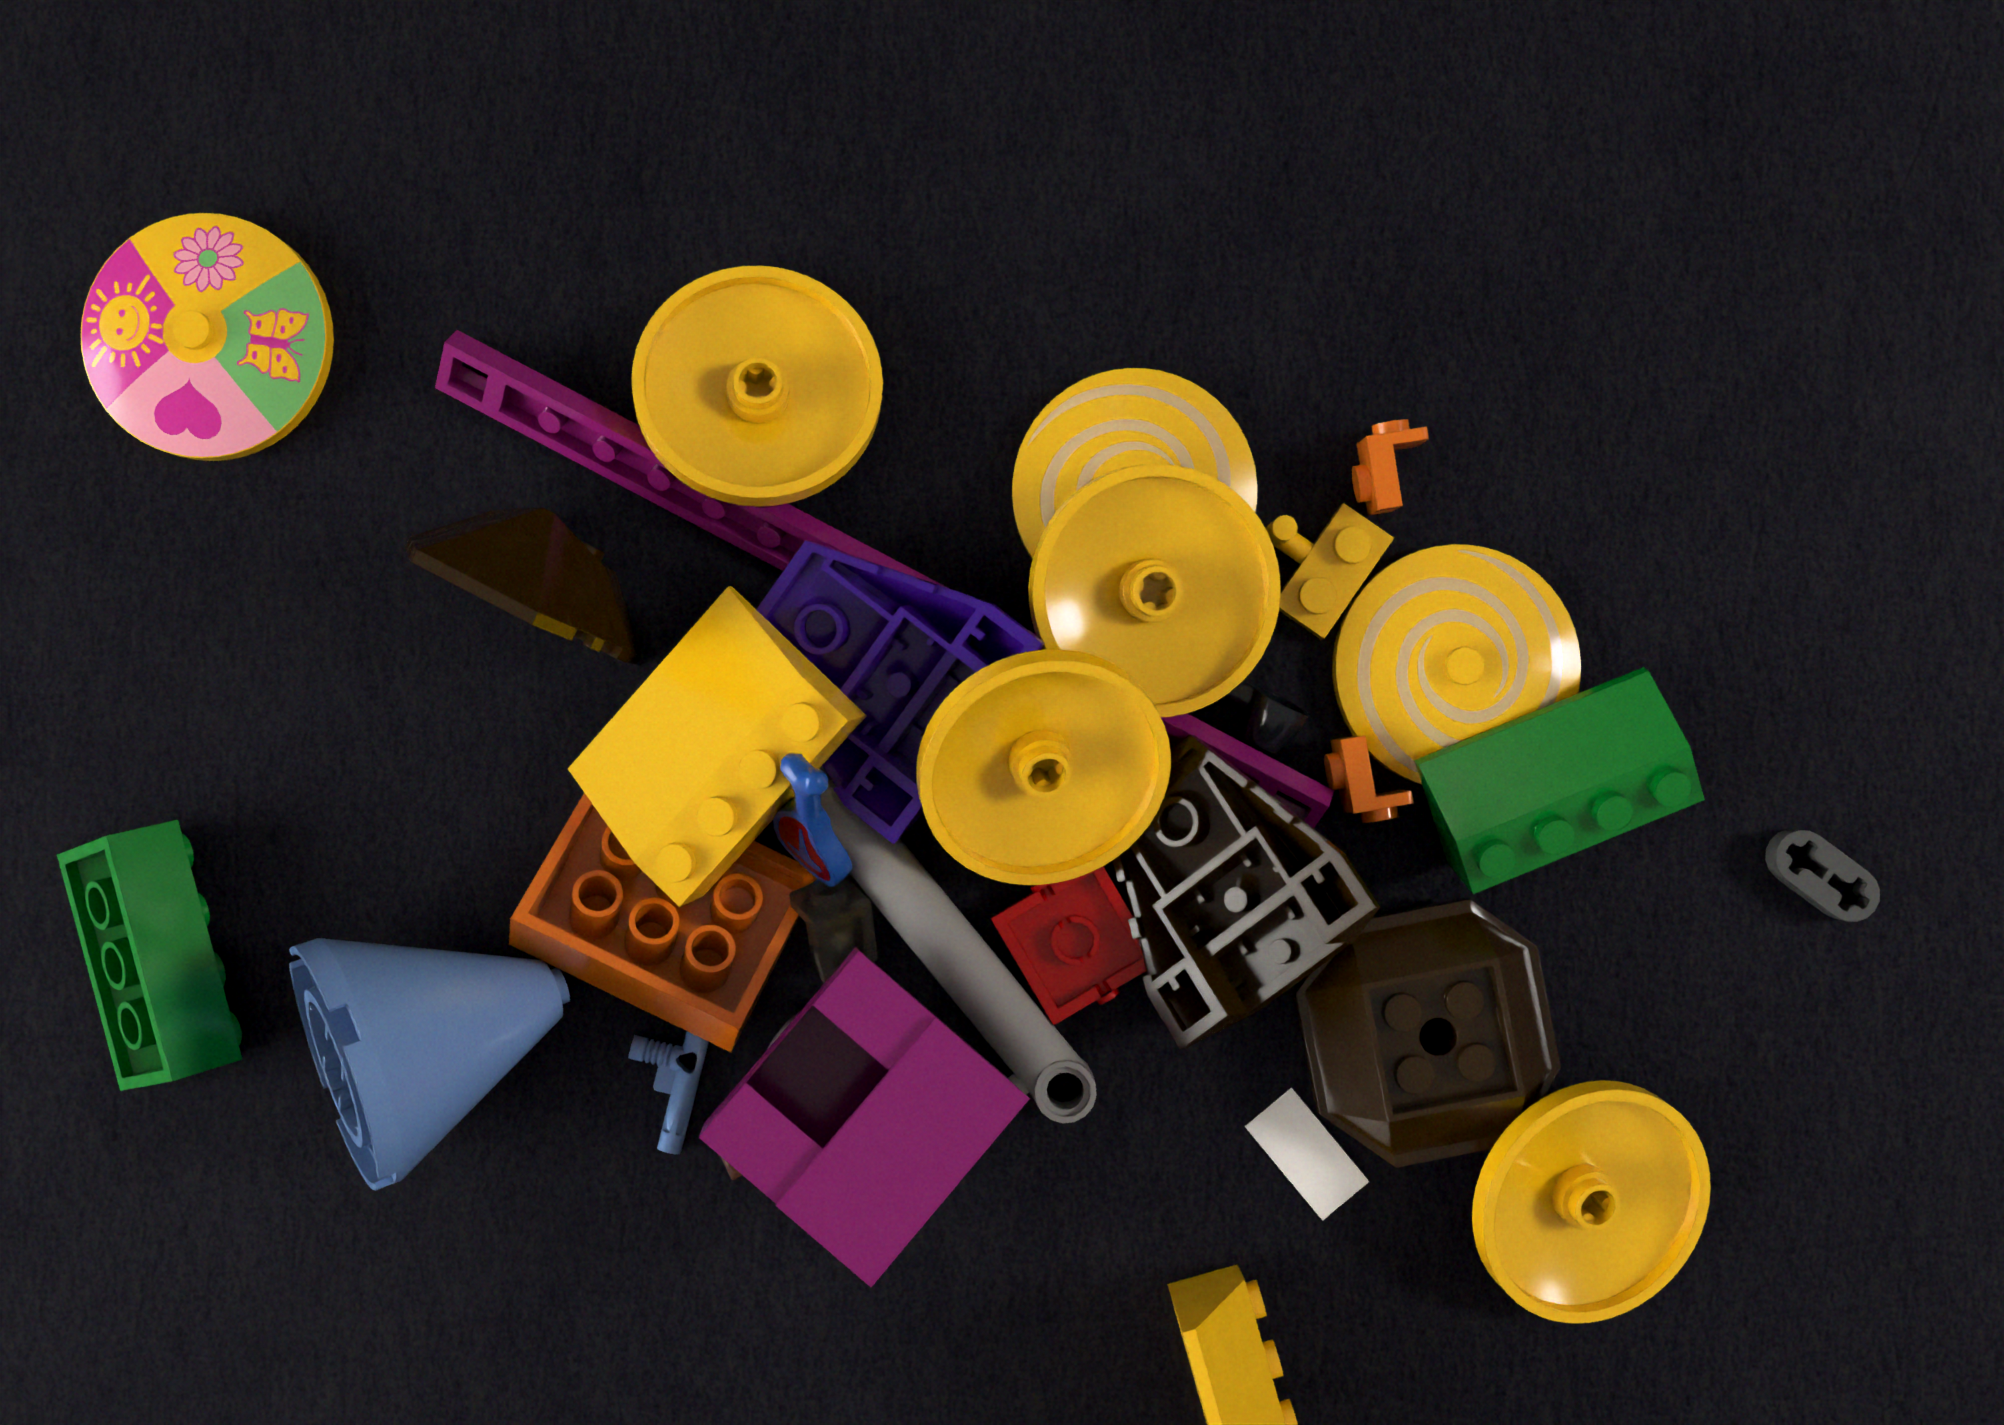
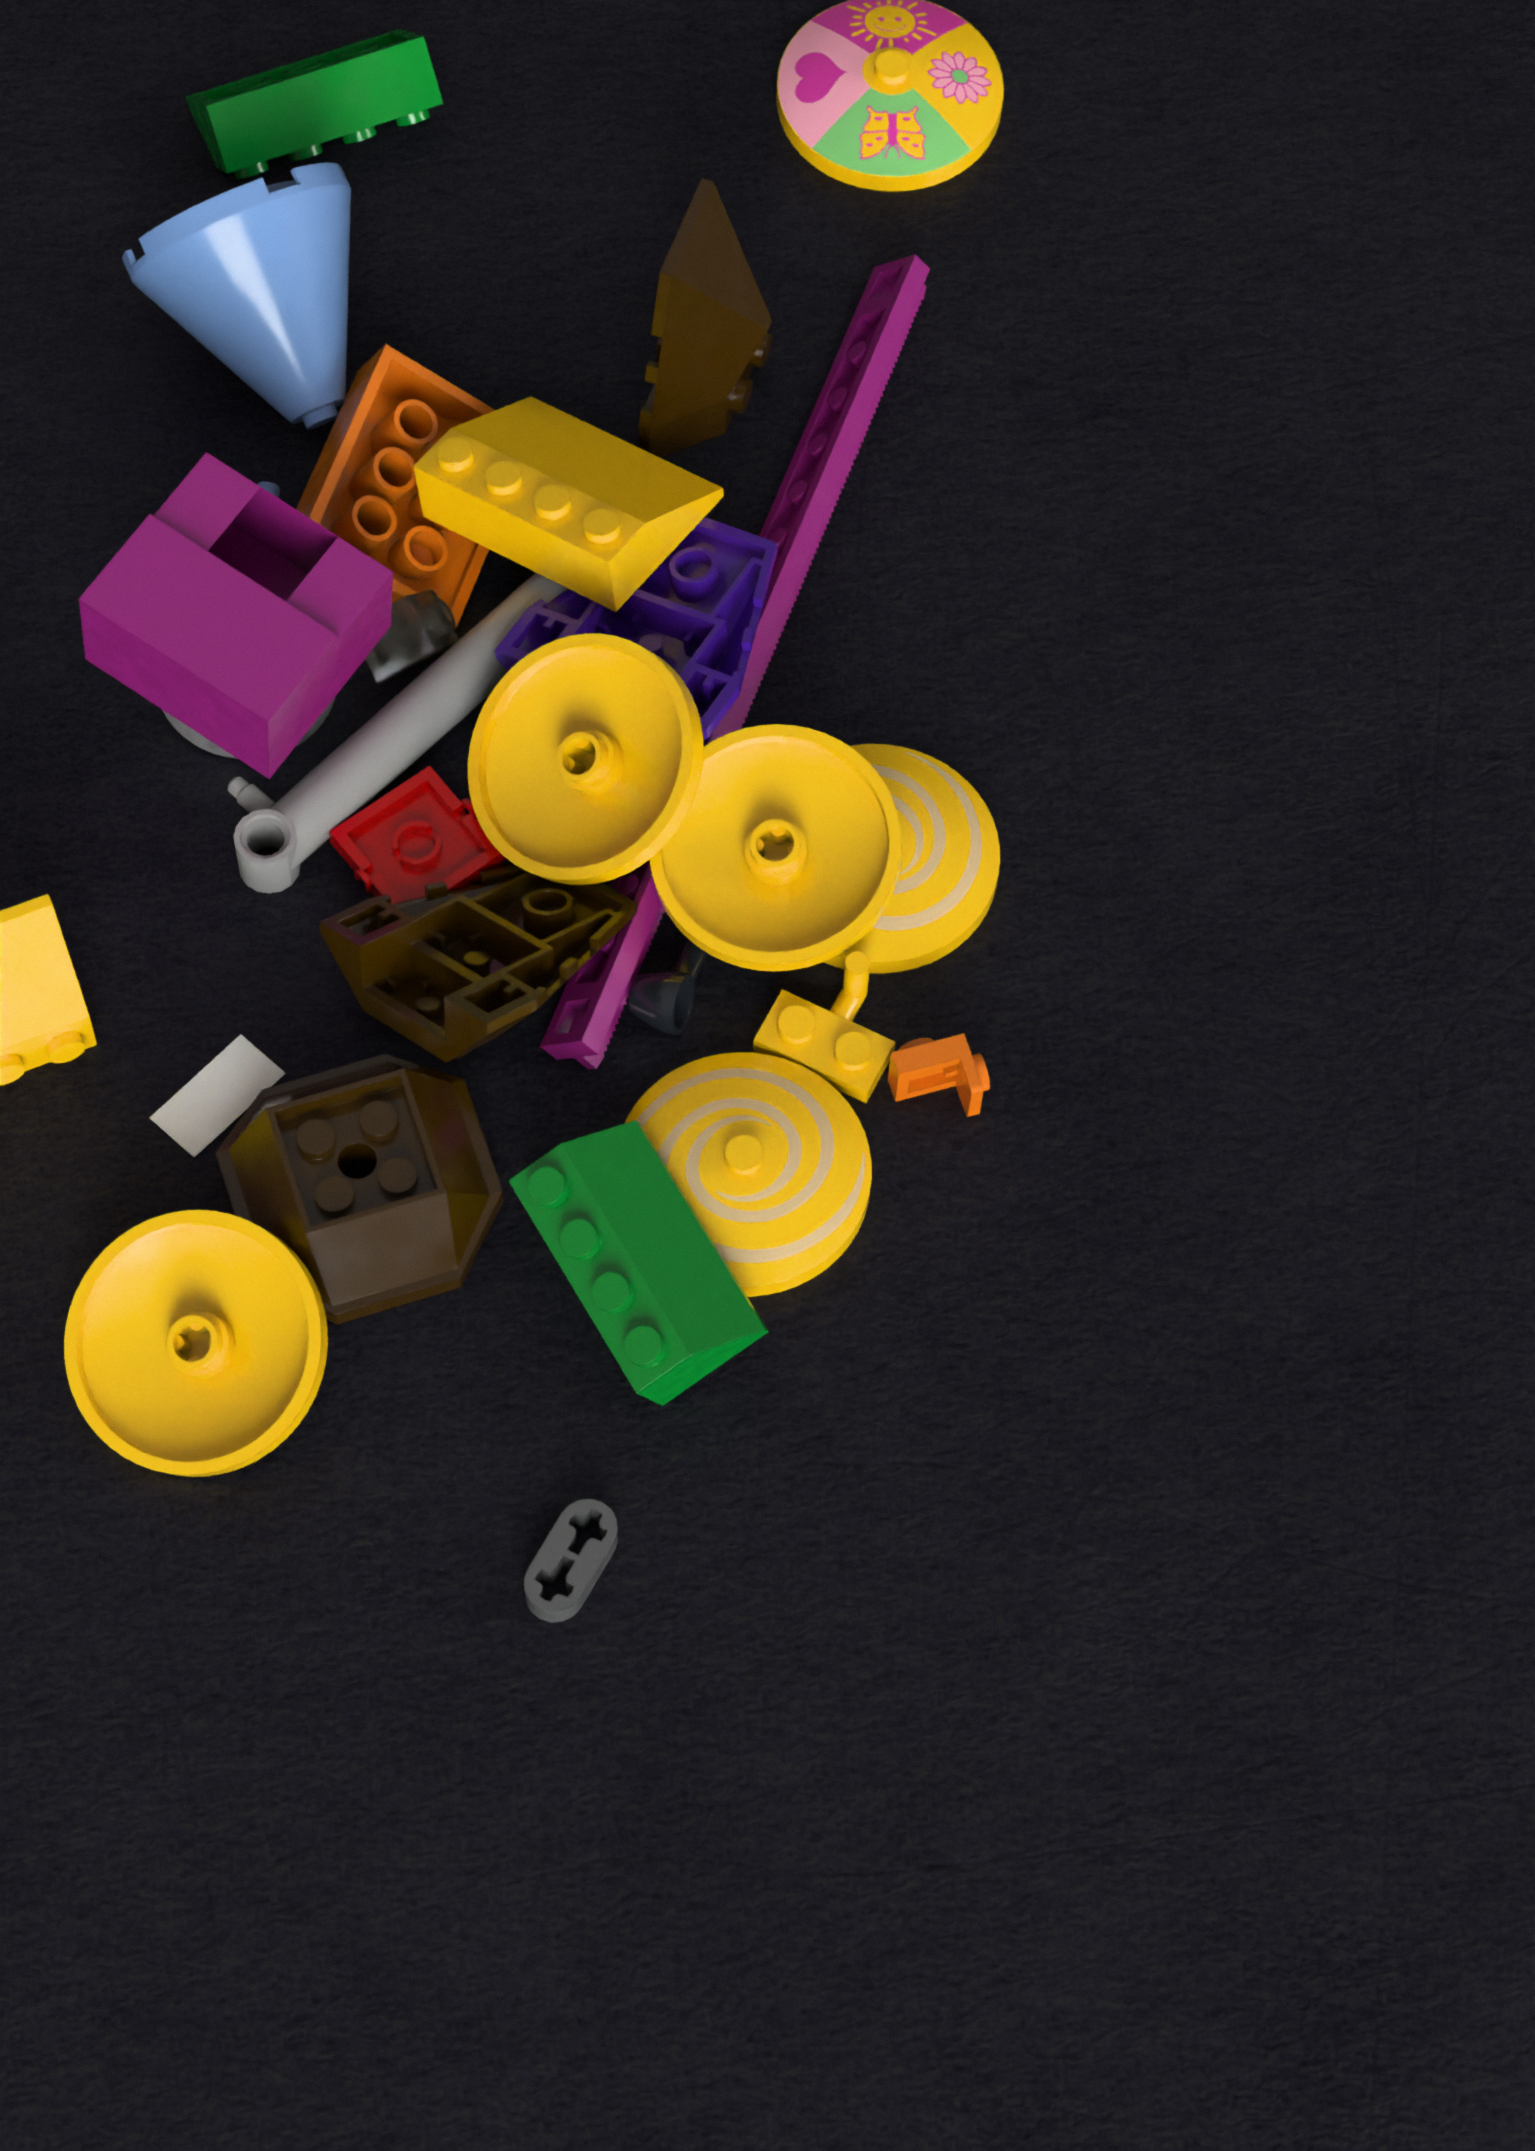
camera: 80 degrees right, 25 degrees down
yellow dish [632,266,883,507] -> none
blue piece [773,753,853,887] -> none
orange bracket [1324,736,1414,823] -> none

